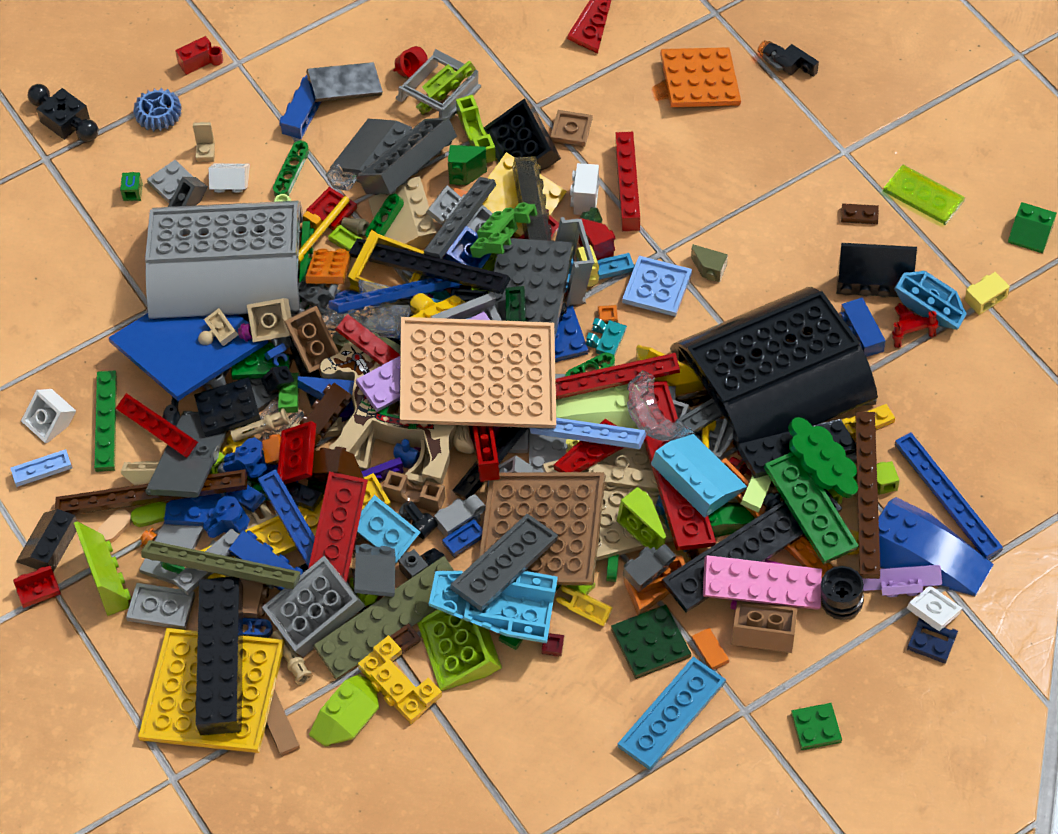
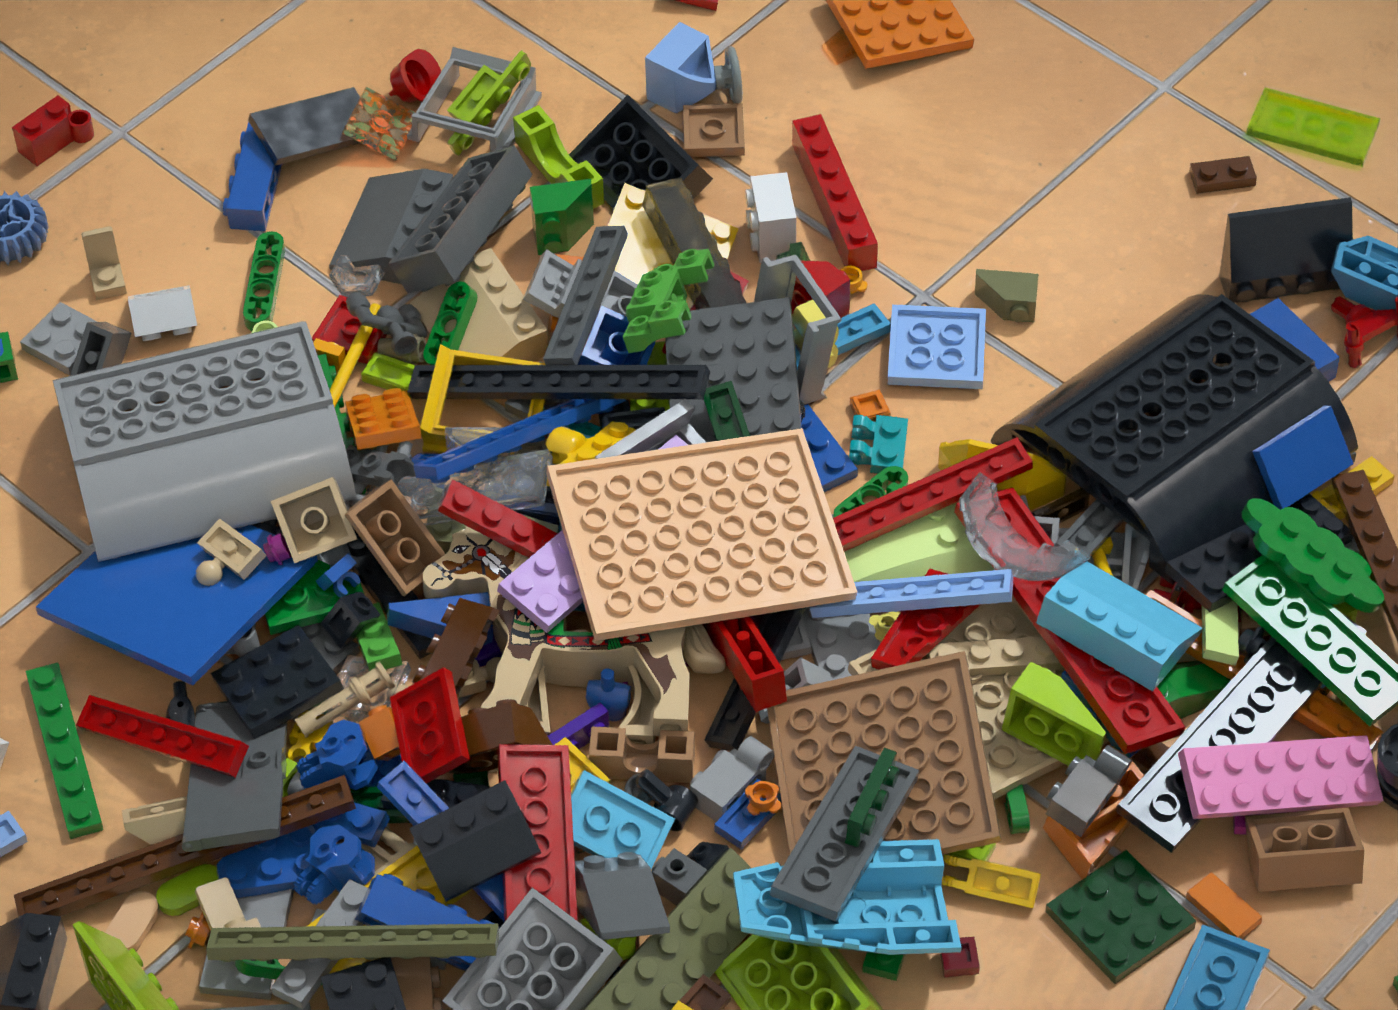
camera: 15 degrees left, 5 degrees down
none -> tan bracket [195,877,261,930]
none -> clear orange tile [342,87,416,161]
none -> dark grey piece [346,292,427,357]
none -> black slope [409,780,541,902]
none -> light blue piece [645,22,743,113]
none -> orange plate [745,781,781,815]
none -> light orange plate [840,266,868,294]
none -> dark green plate [845,748,900,847]
none -> blue tile [1252,405,1354,510]

